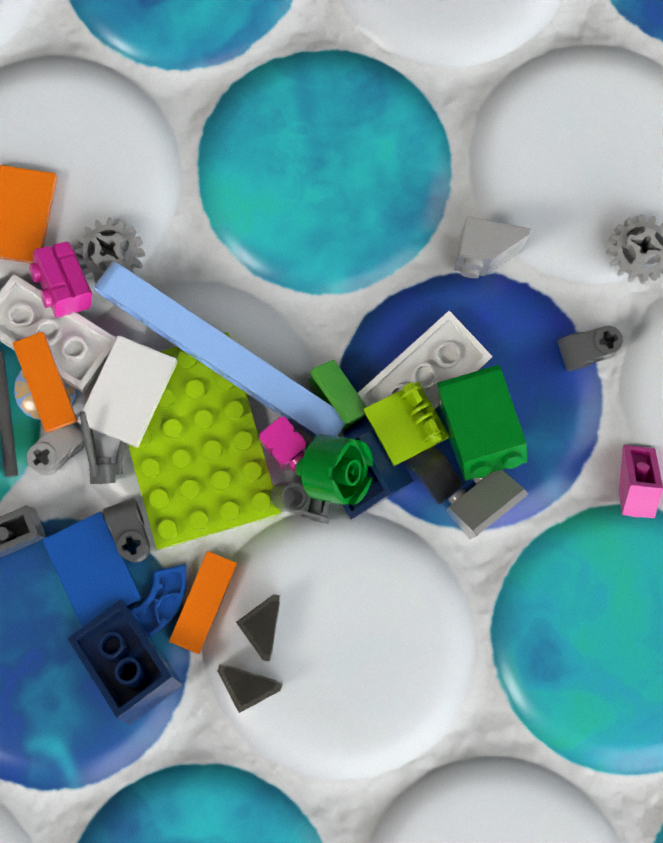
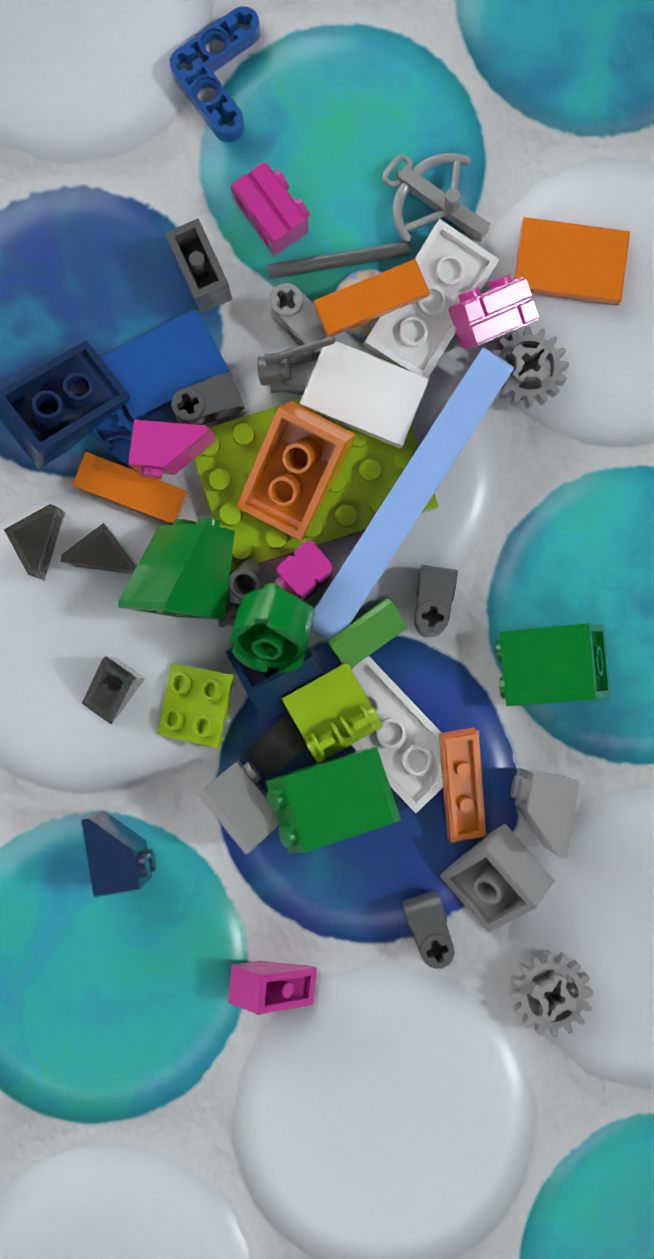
camera: 90 degrees right, 5 degrees up
none -> dark blue slope [81,811,156,897]
none -> clear smoke slope [82,656,145,724]
none -> green slope [118,518,235,620]
none -> dark pink slope [128,420,216,479]
none -> lime hinge [157,663,236,749]
none -> orange slope [236,401,356,541]
none -> dark grey piece [414,564,458,637]
none -> orange tile [439,727,486,843]
none -> light grey slope [440,824,555,932]
none -> green slope [496,623,611,706]

